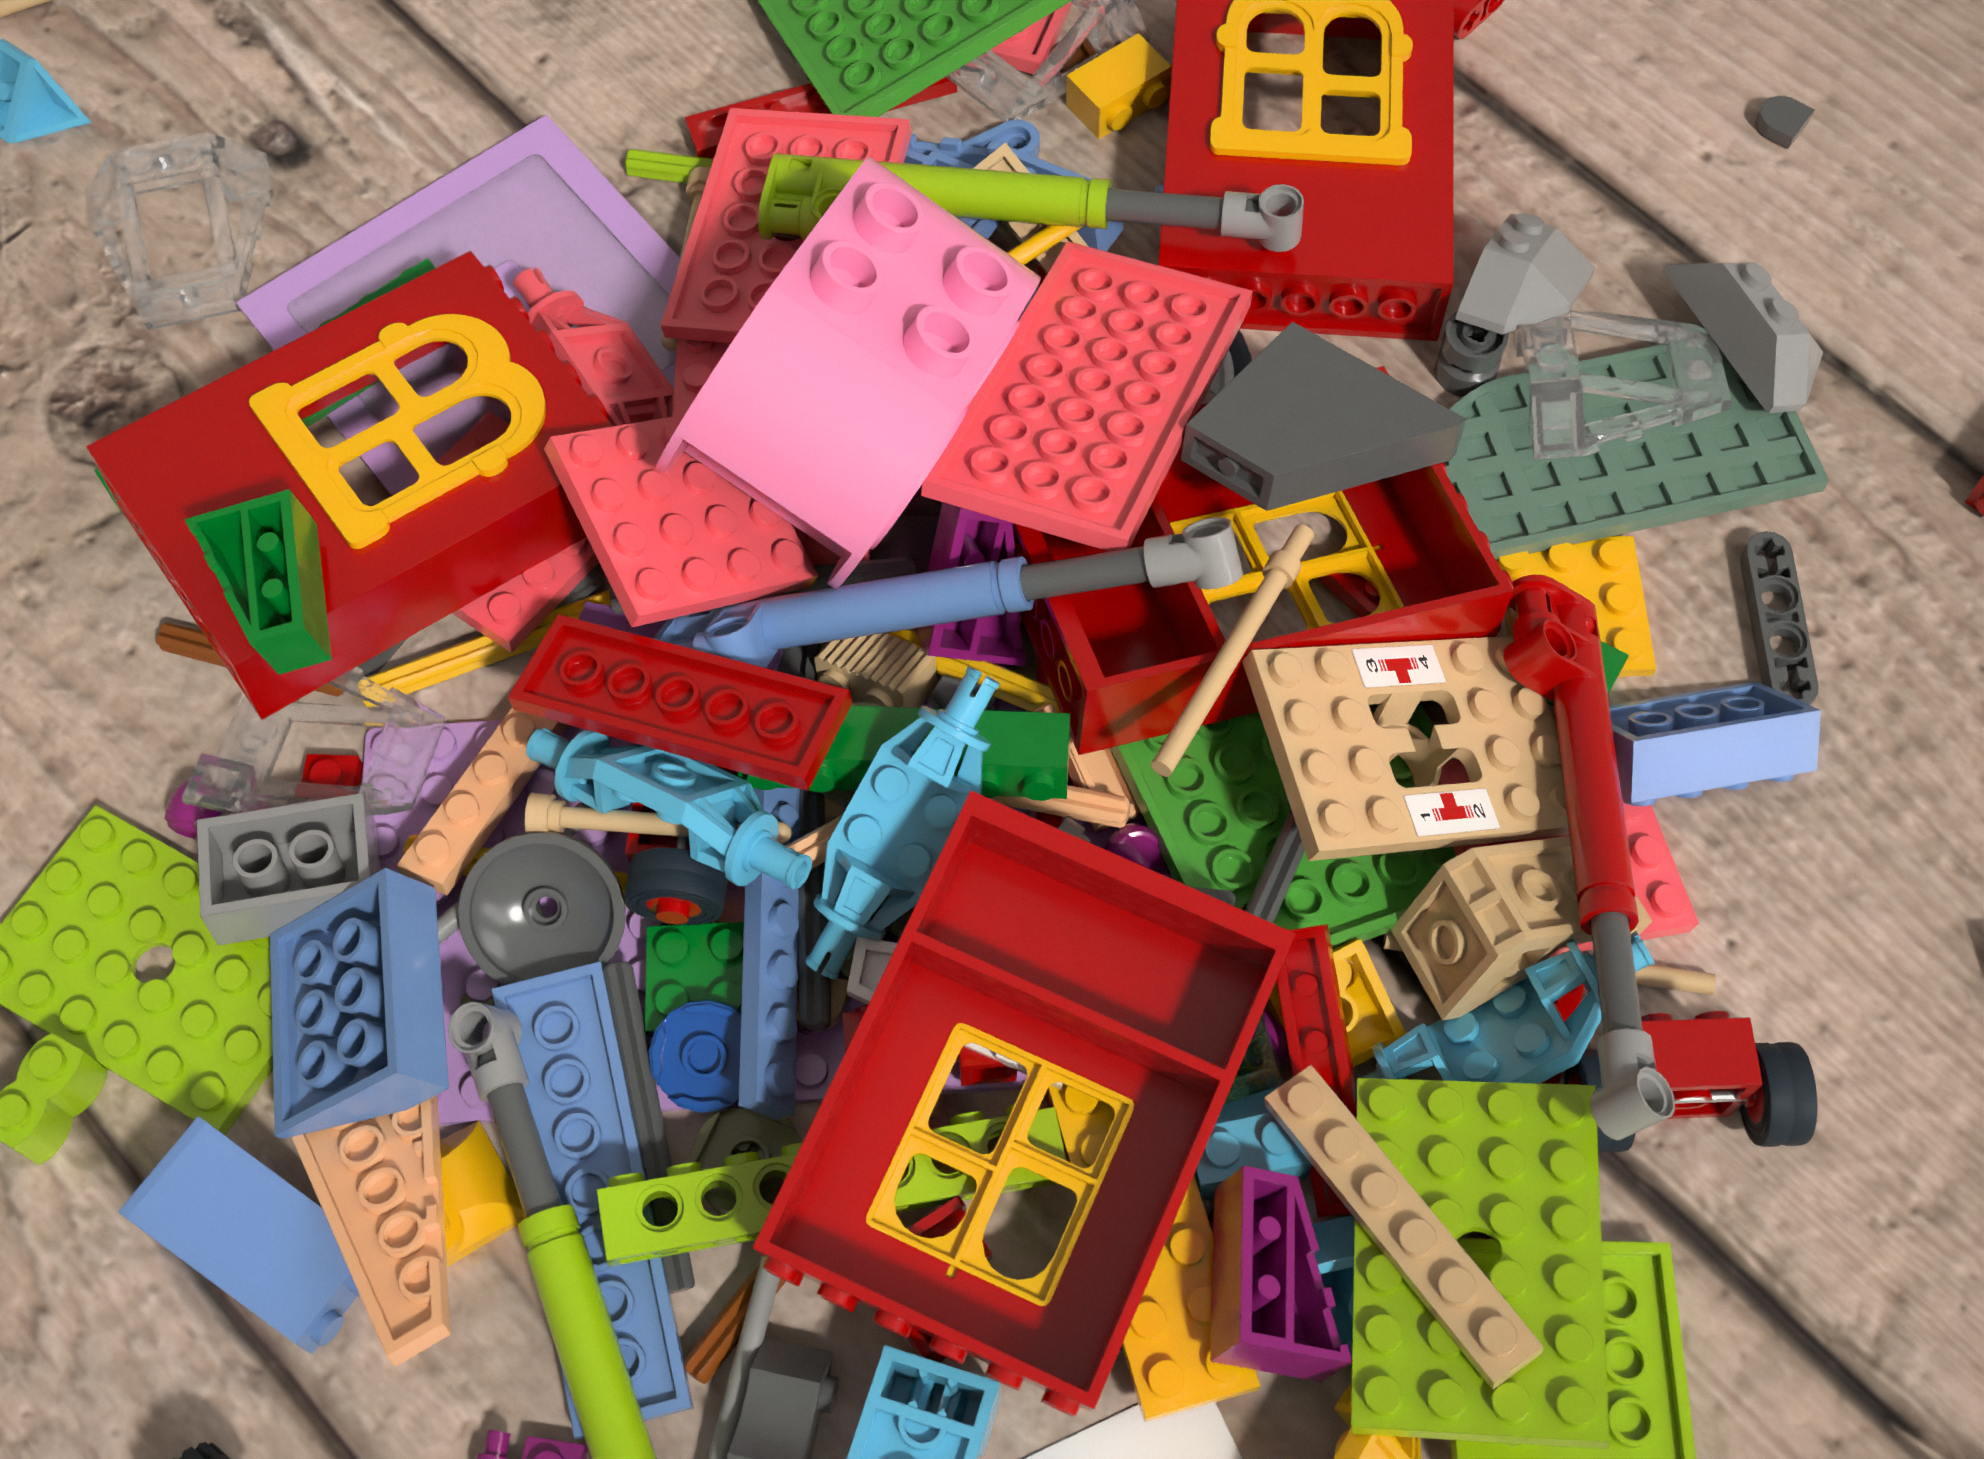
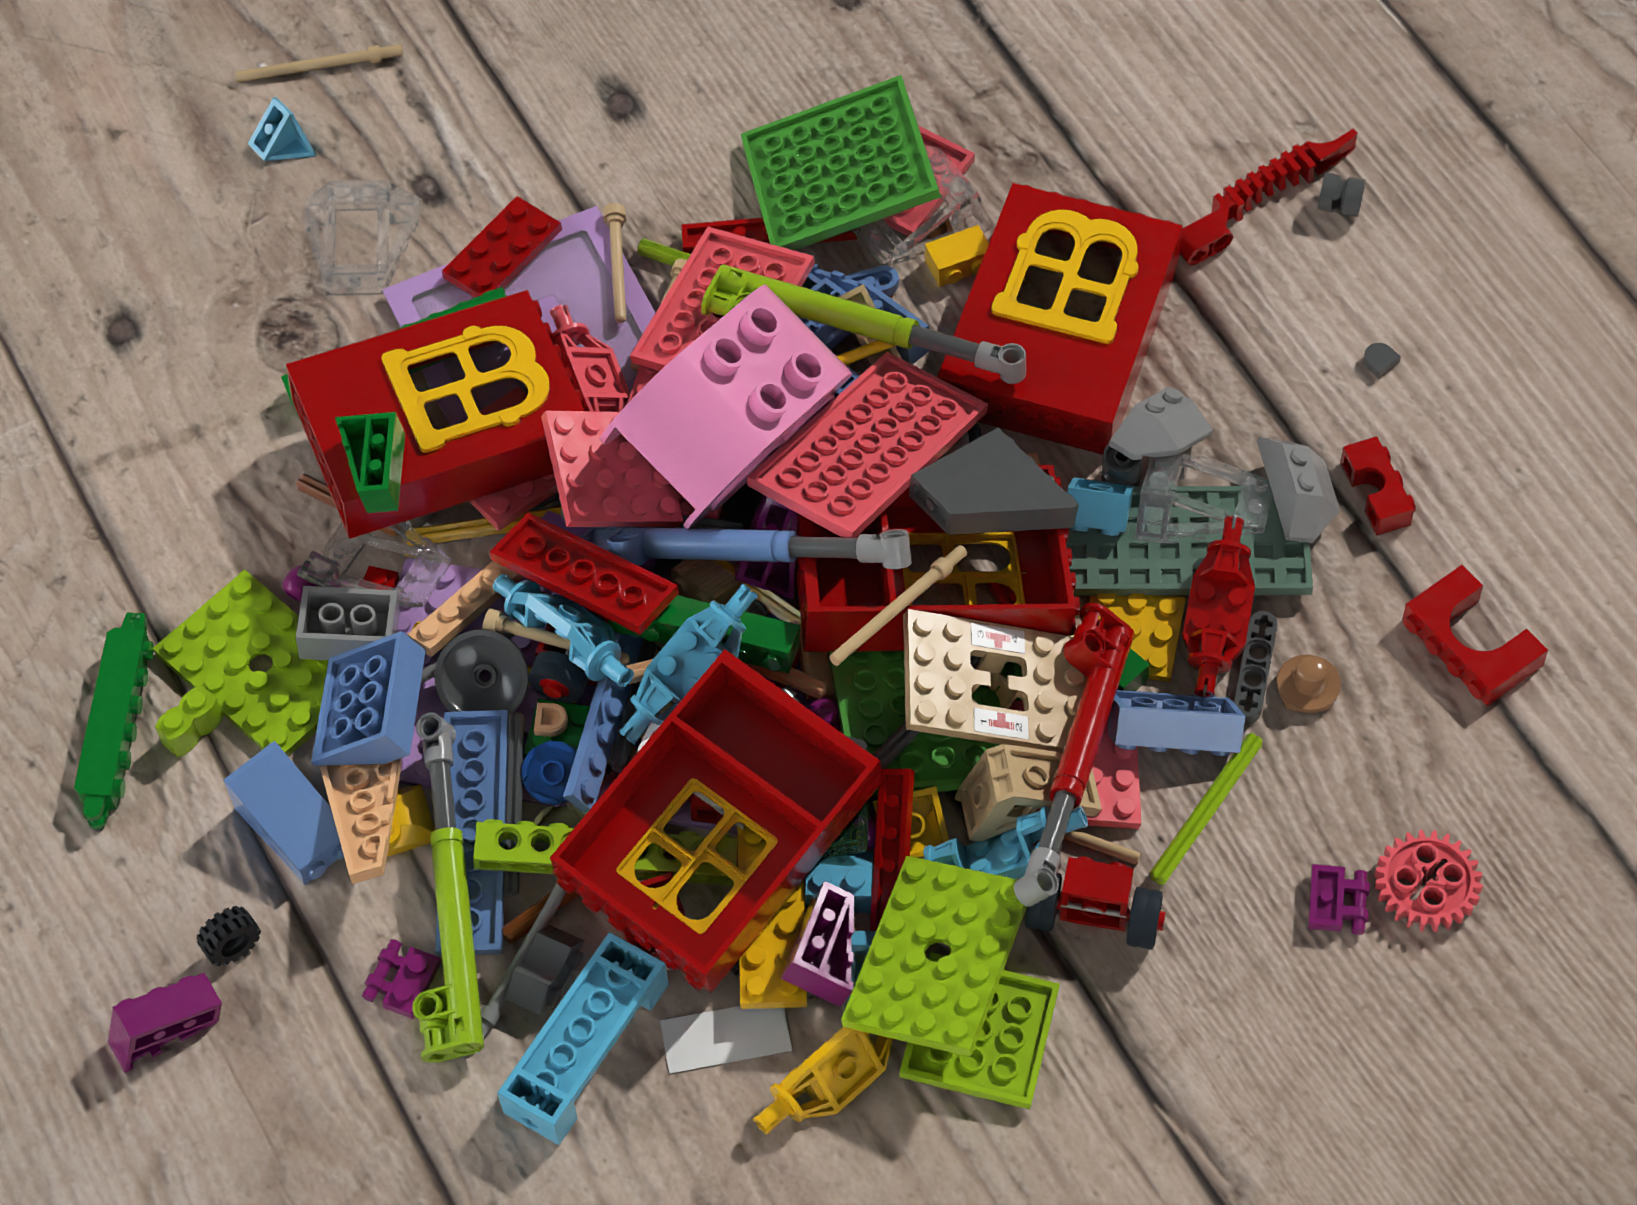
camera: 15 degrees right, 5 degrees down
tan plate [1264,1065,1543,1390] -> none
none -> red plate [442,196,562,298]
none -> light nougat tile [534,702,568,737]
none -> tan piece [603,203,626,324]
none -> medium azure slope [1067,477,1134,536]
none -> lime axle [1150,733,1263,885]
none -> red plate [1182,516,1255,698]
none -> medium nougat plate [1276,654,1341,713]
none -> red arch [1340,436,1416,536]

